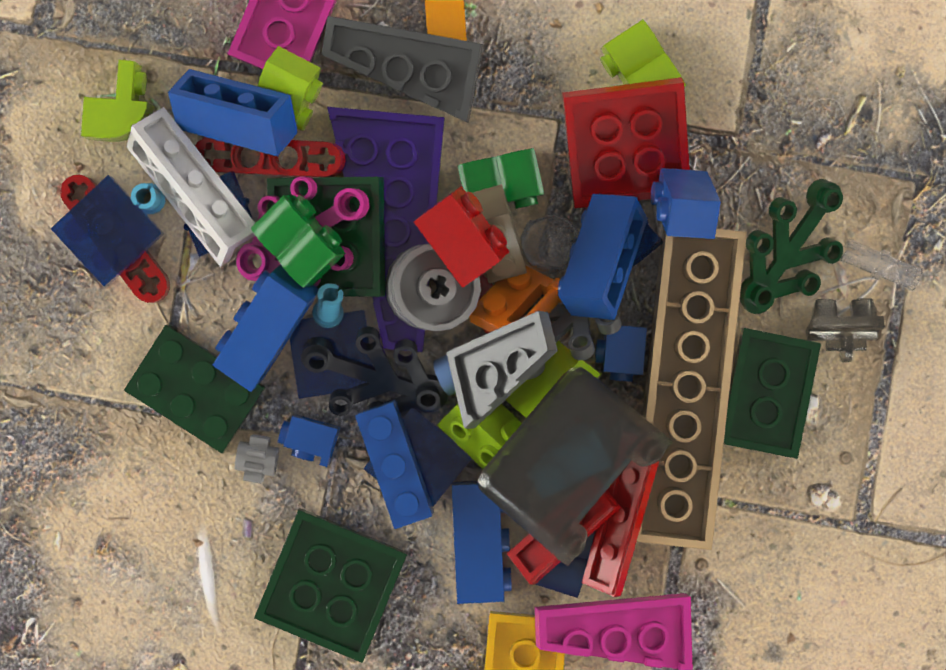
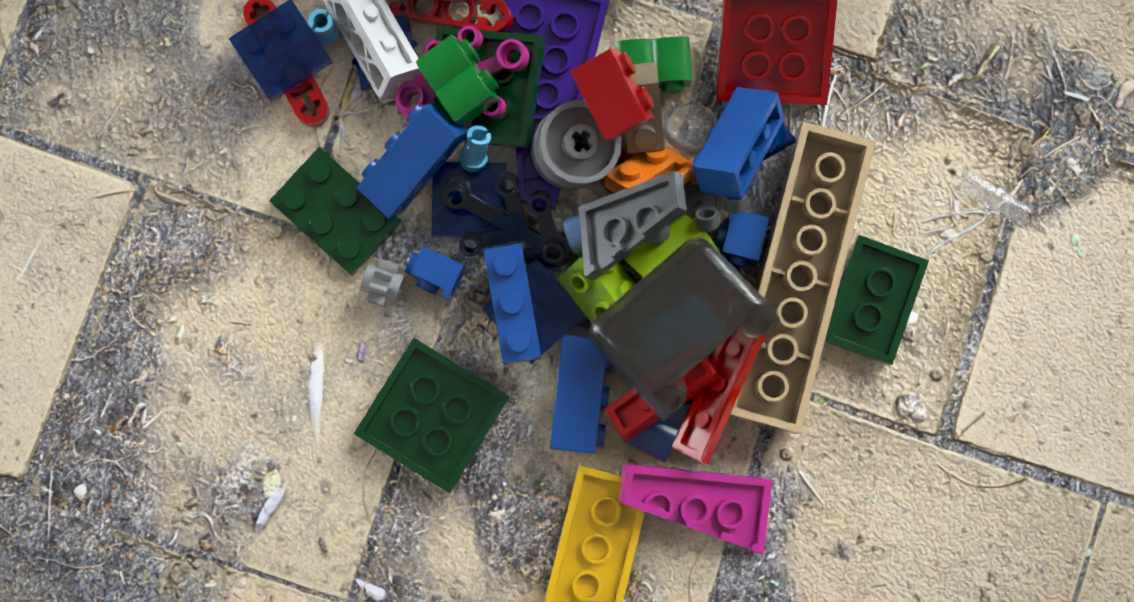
camera: 10 degrees right, 5 degrees down
blue brick [651,168,721,239] -> none
dark green plant [740,179,843,314] -> none
clear smoke hips [806,298,885,363] -> none

